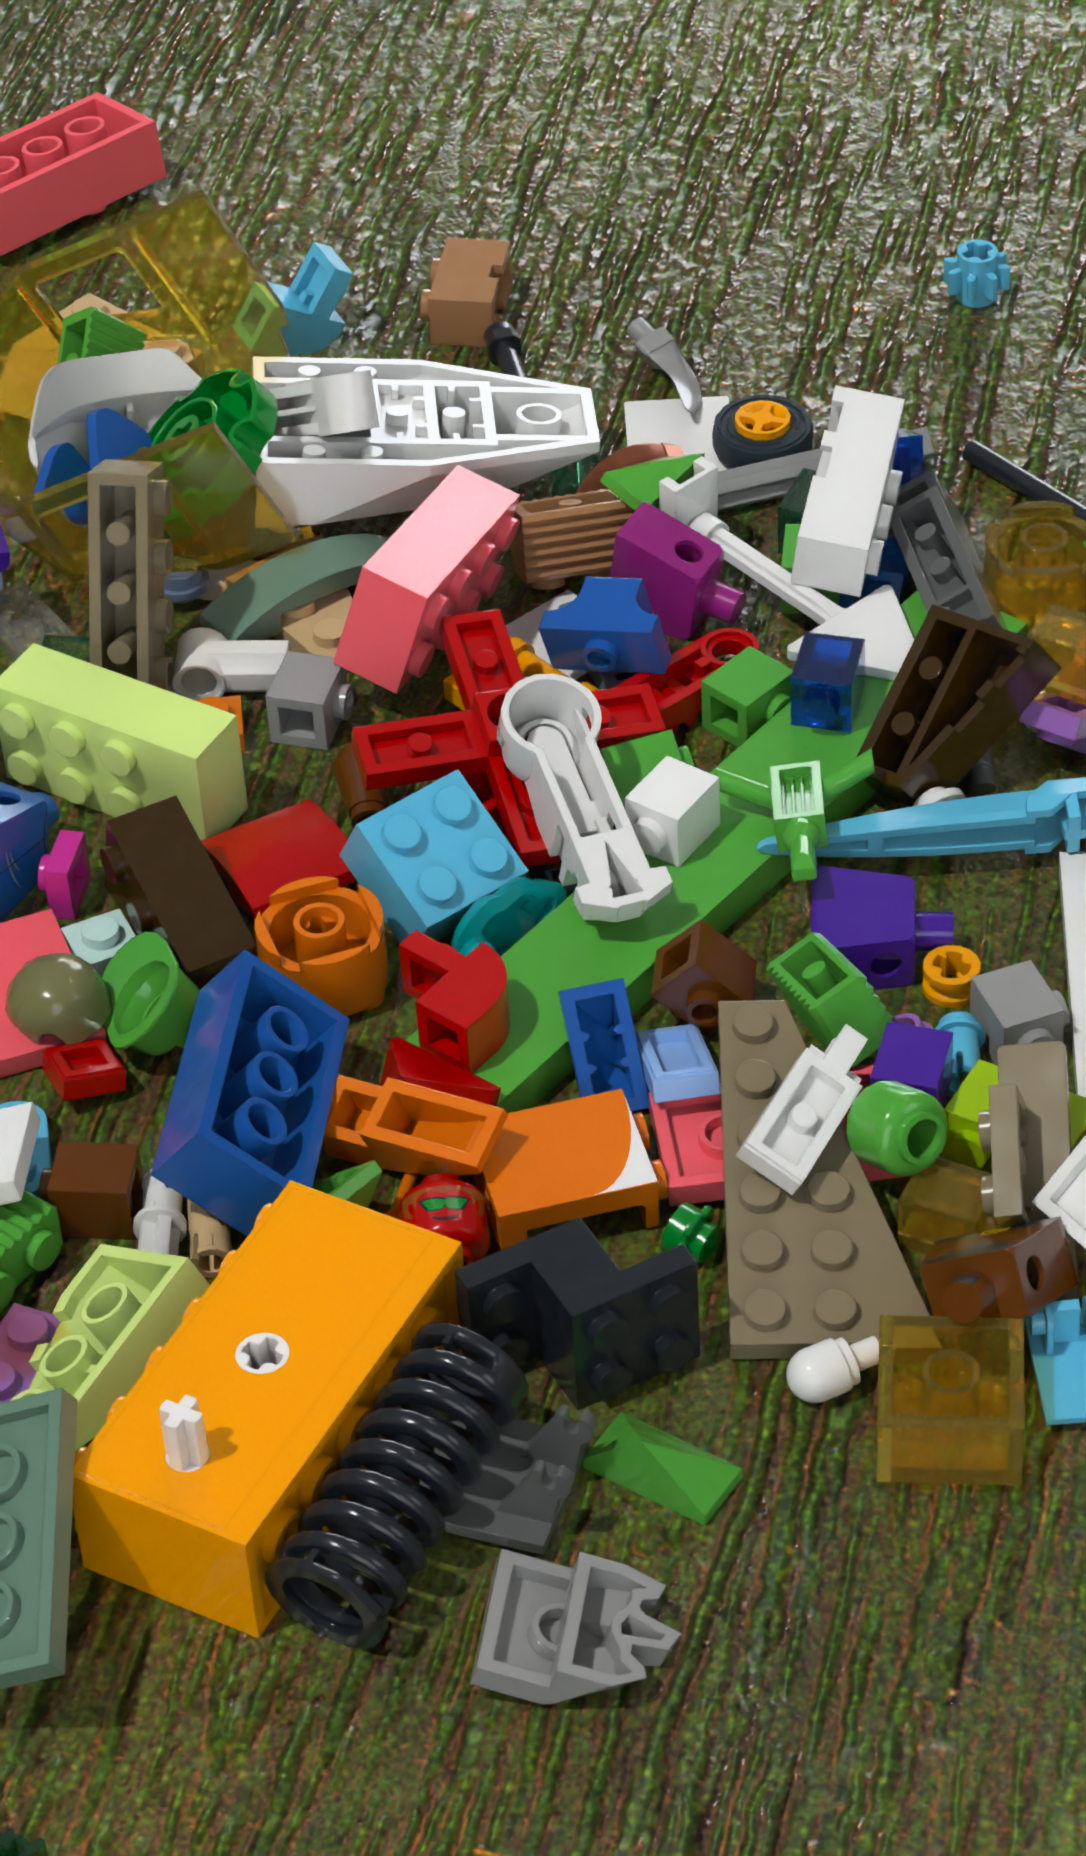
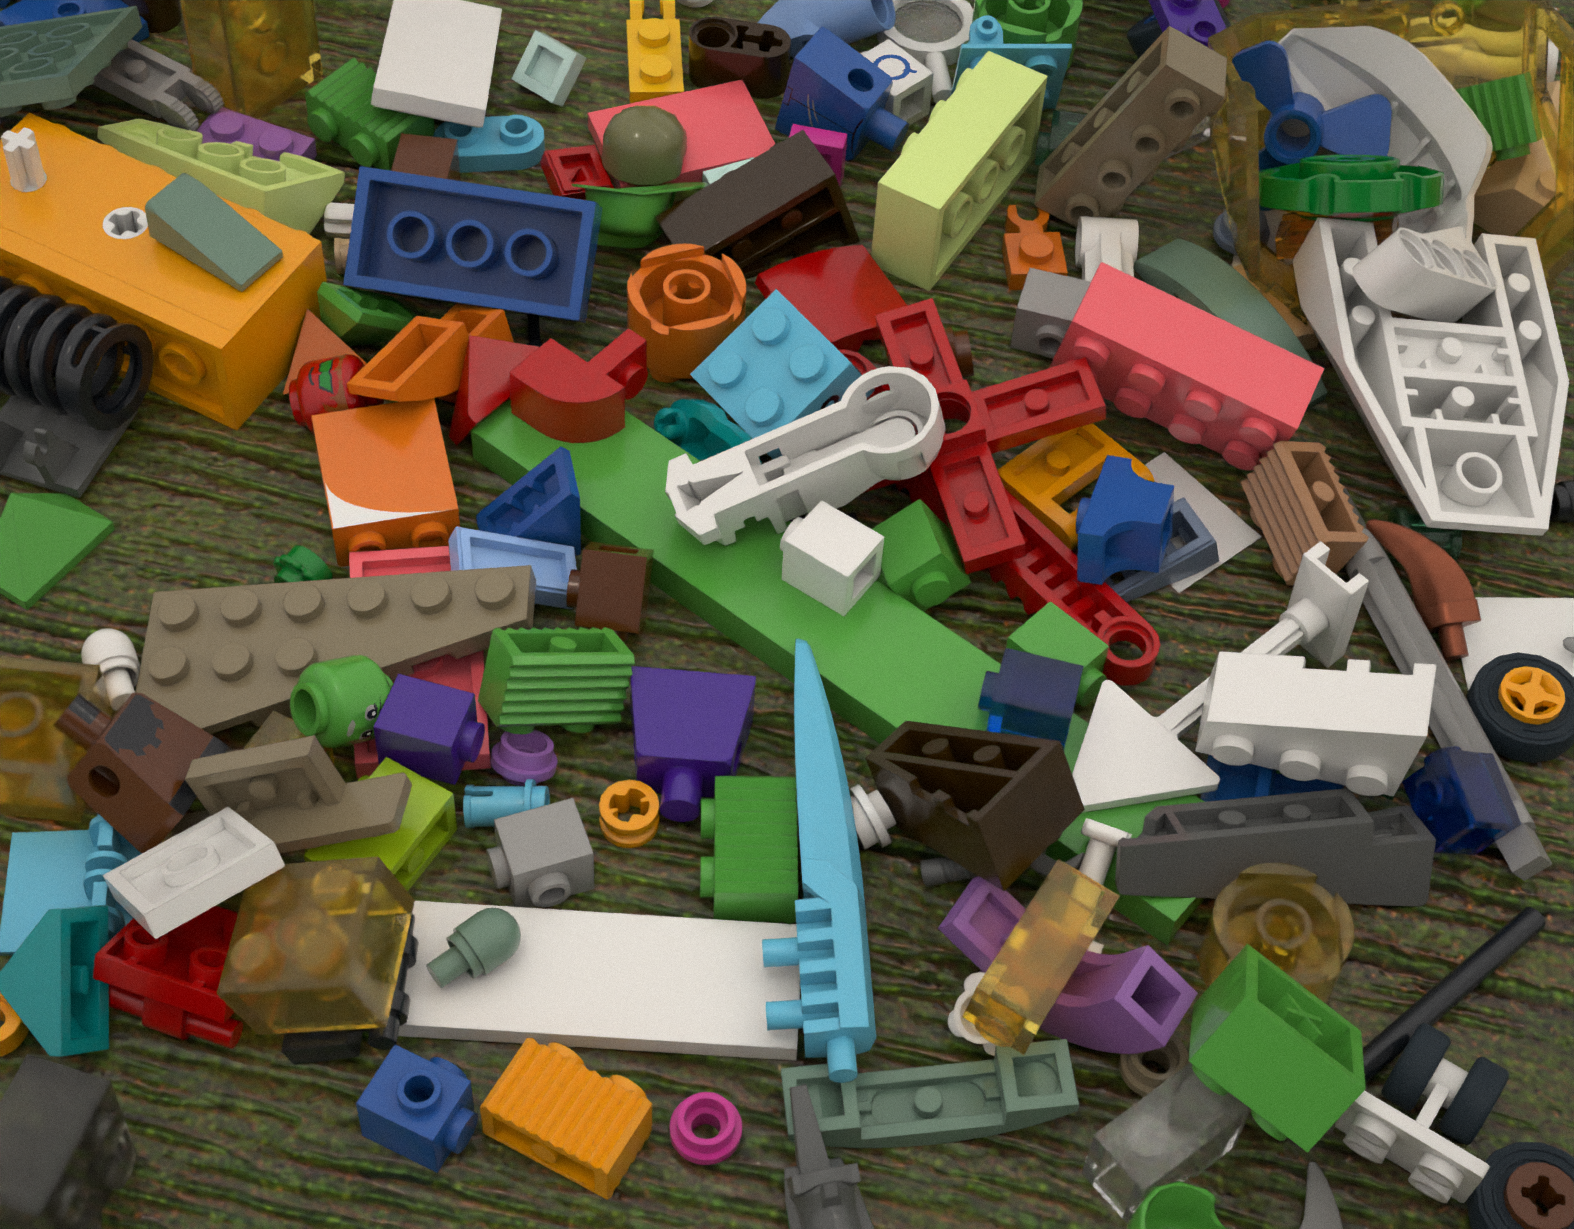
camera: 85 degrees right, 10 degrees up
black bracket [455,1217,700,1411] -> none
bright green slope [600,453,705,510] -> none
magenta torso [610,501,747,640] -> none
bright green piece [716,748,875,881] -> none
white hinge [735,1024,868,1195] -> none
none -> sand green slope [145,173,283,292]
none -> bright green brick [700,776,798,924]

